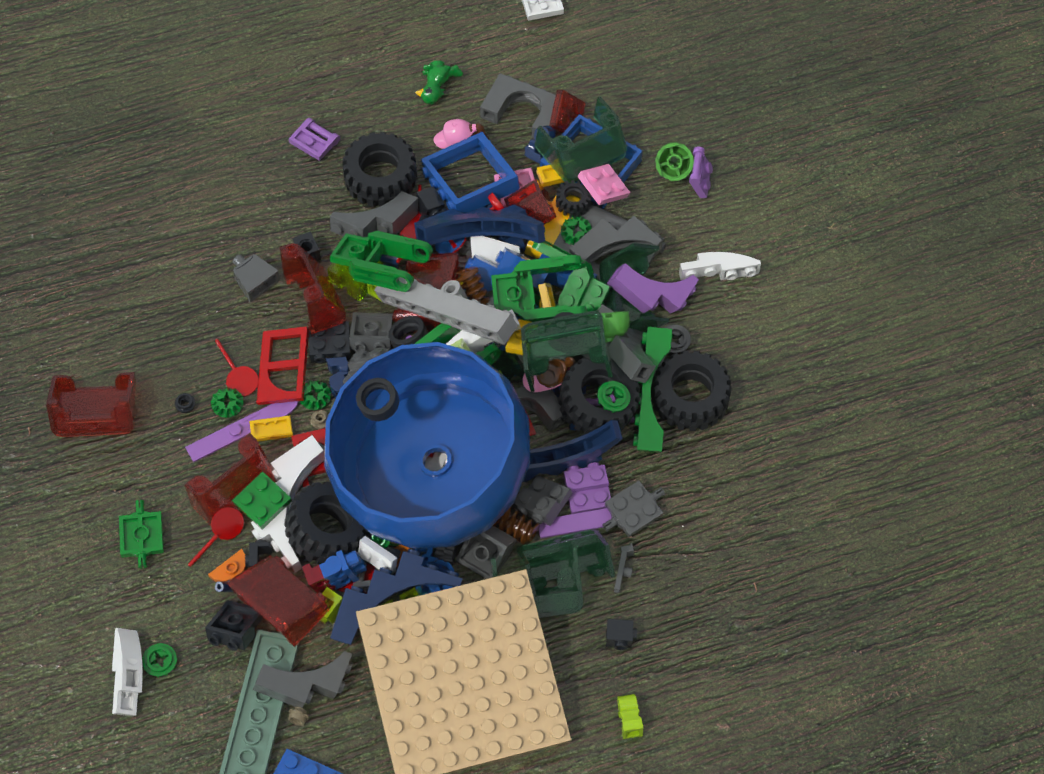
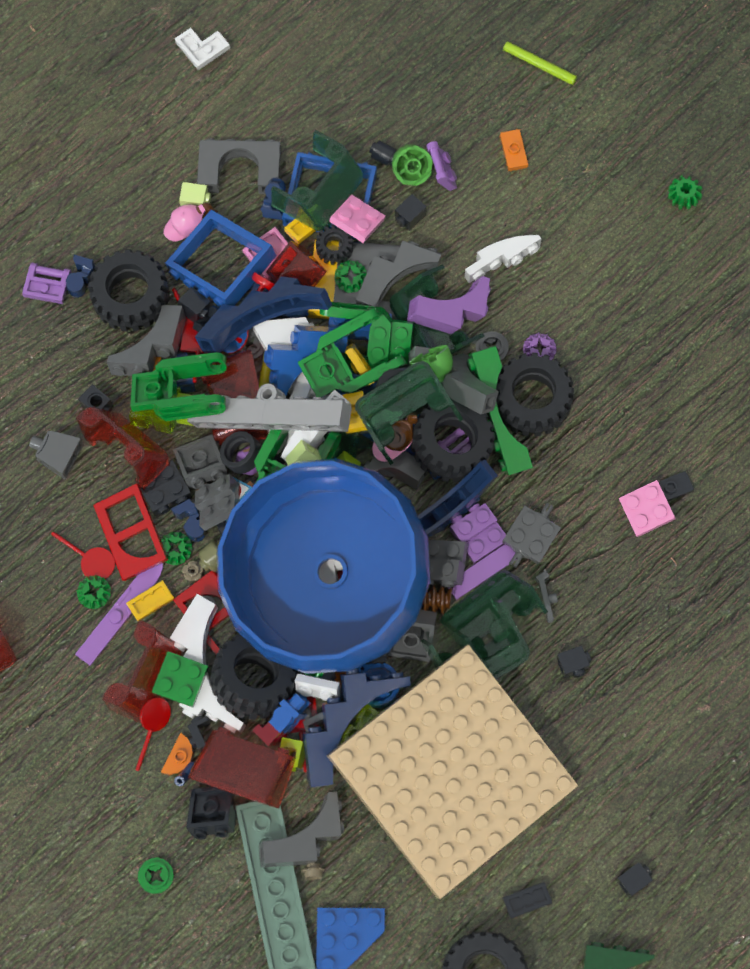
camera: 20 degrees left, 10 degrees up
white slope [112,628,142,716] -> none
green plate [119,500,164,569] -> none
black plate [175,393,196,413] -> none
black tyre [356,378,400,421] -> none
green animal [415,60,463,104] -> none
reddish brown piece [456,266,490,305] -> none
clear red plate [549,89,586,132] -> none
green gear [597,381,630,413] -> none
lime leg [617,694,644,739] -> none
none -> dark blue leg [66,254,95,298]
none -> yellowish green brick [179,182,211,206]
none -> black brick [369,140,397,167]
none -> black brick [395,194,427,231]
none -> orange plate [500,129,528,171]
none -> lime piece [503,41,577,85]
none -> medium lavender gear [523,332,556,360]
none -> bright pink plate [619,480,676,537]
none -> black plate [659,471,694,502]
none -> green gear [668,175,702,210]

